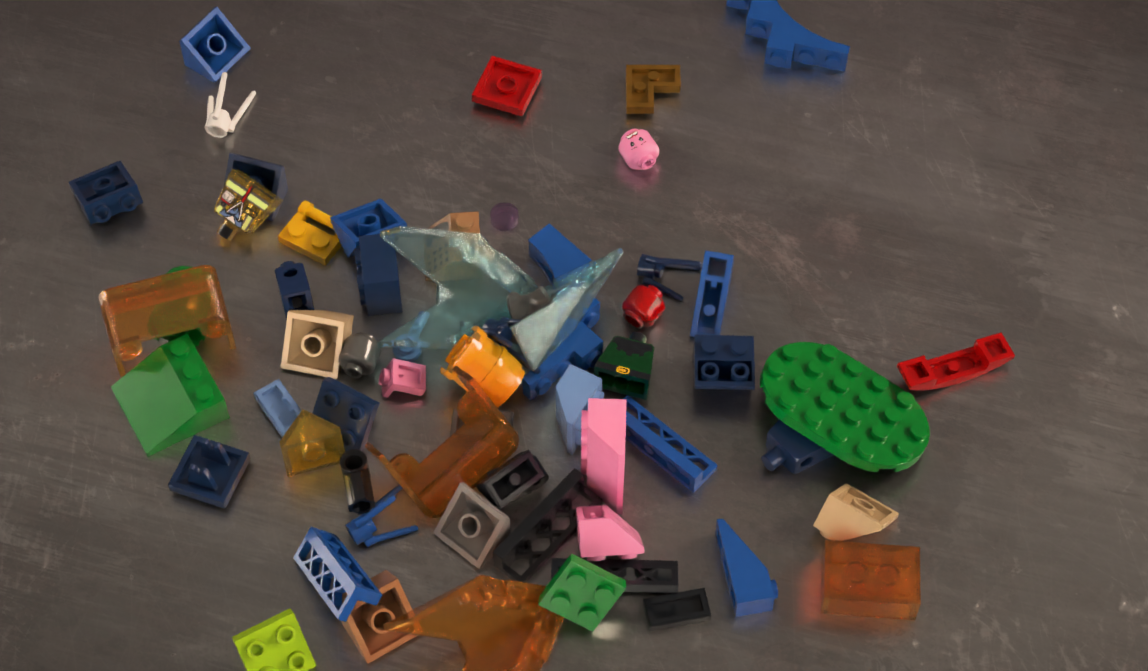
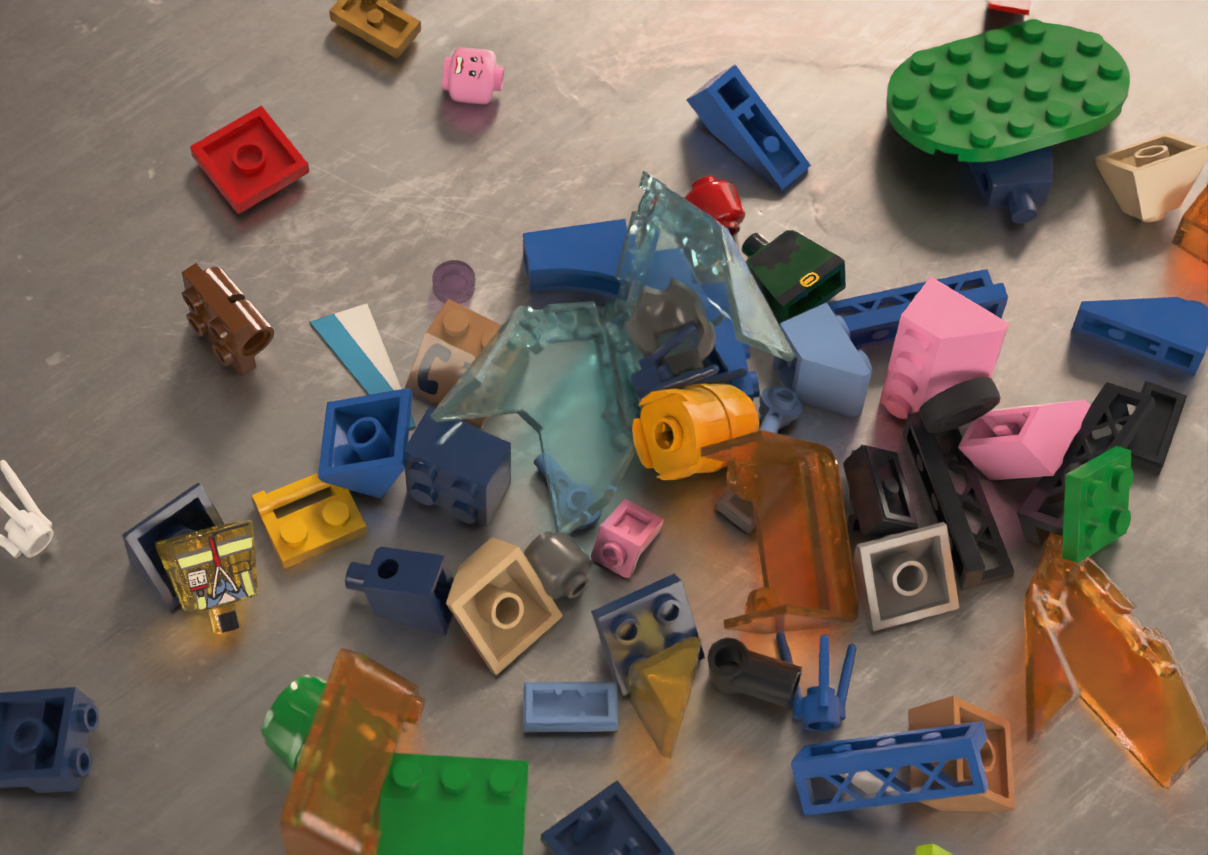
camera: 60 degrees left, 5 degrees up
dark blue plant [637,254,702,301] -> none
dark blue slope [693,335,755,390] -> none
none -> reddish brown plate [181,263,274,376]
none -> sticker [310,304,416,429]
none -> medium blue plate [756,386,802,446]
none -> black tyre [919,377,1001,433]

